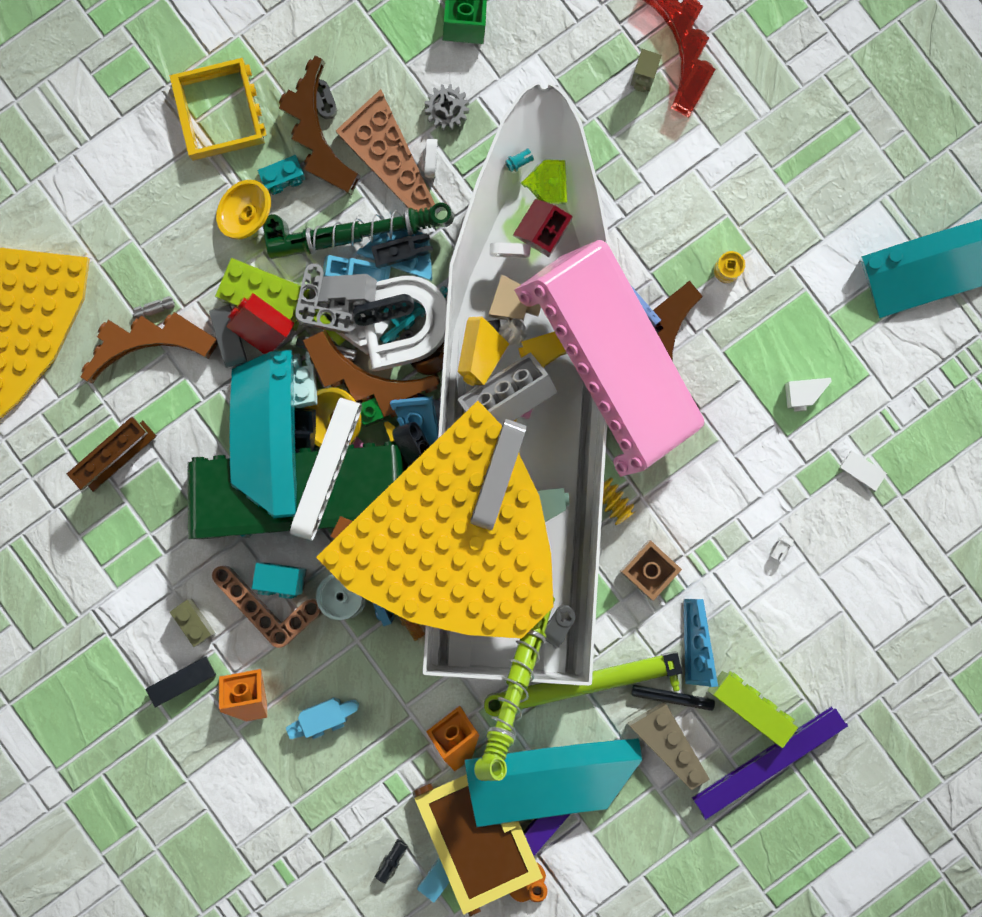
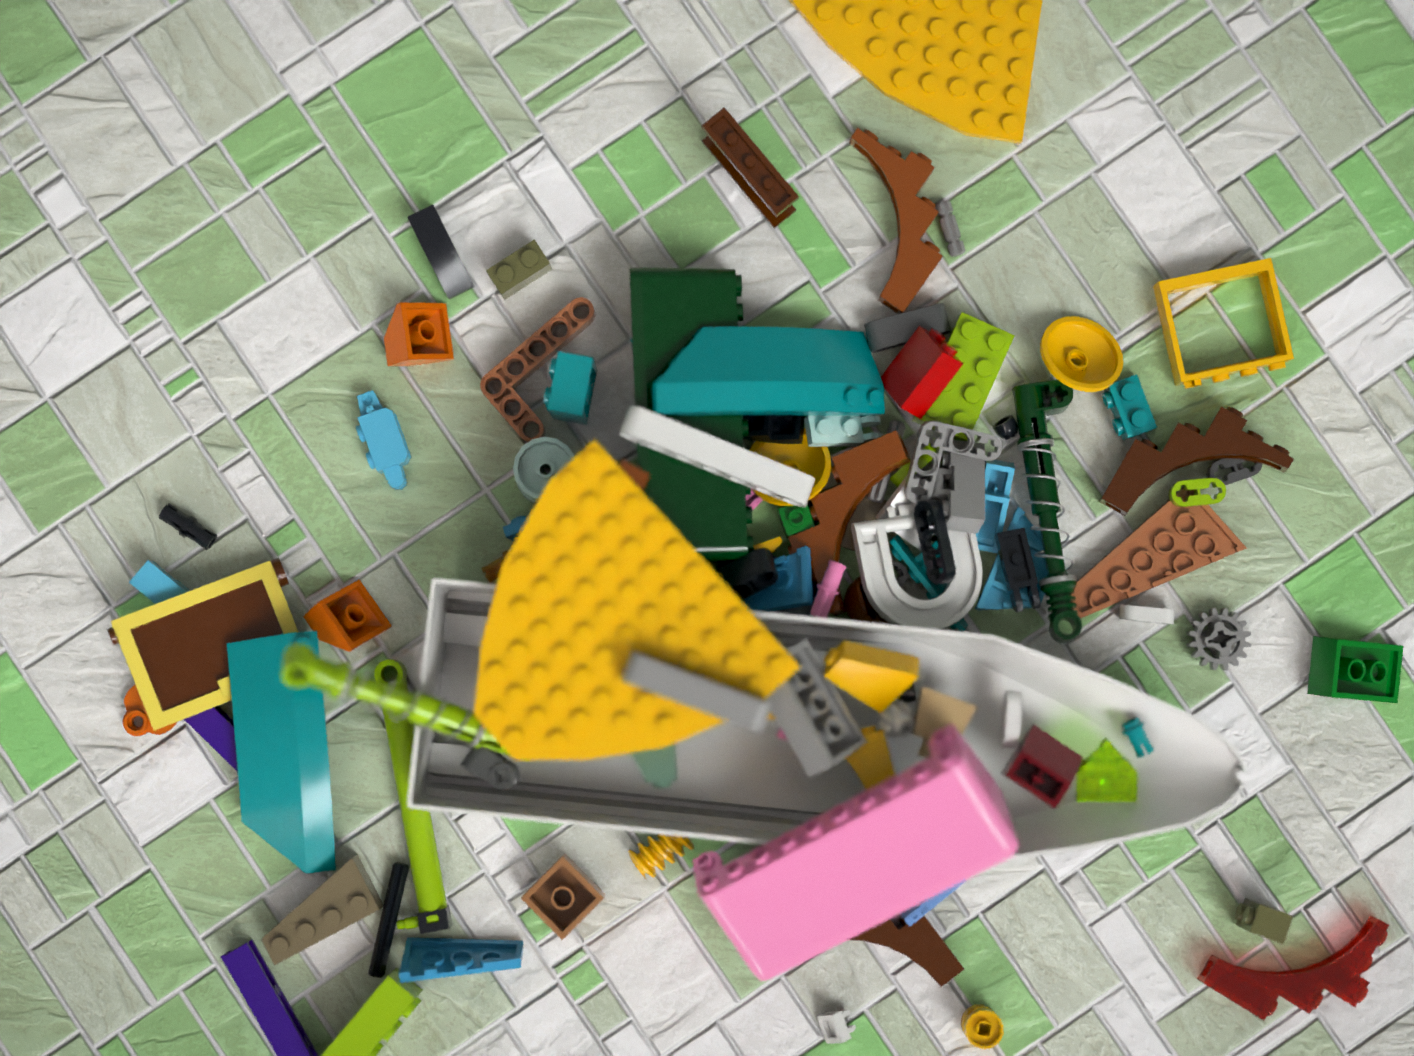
camera: 95 degrees right, 0 degrees up
none -> bright pink axle [810,560,846,618]
none -> white tile [817,1010,856,1044]
none -> black hinge [993,415,1018,440]
none -> lime beam [1168,478,1226,507]

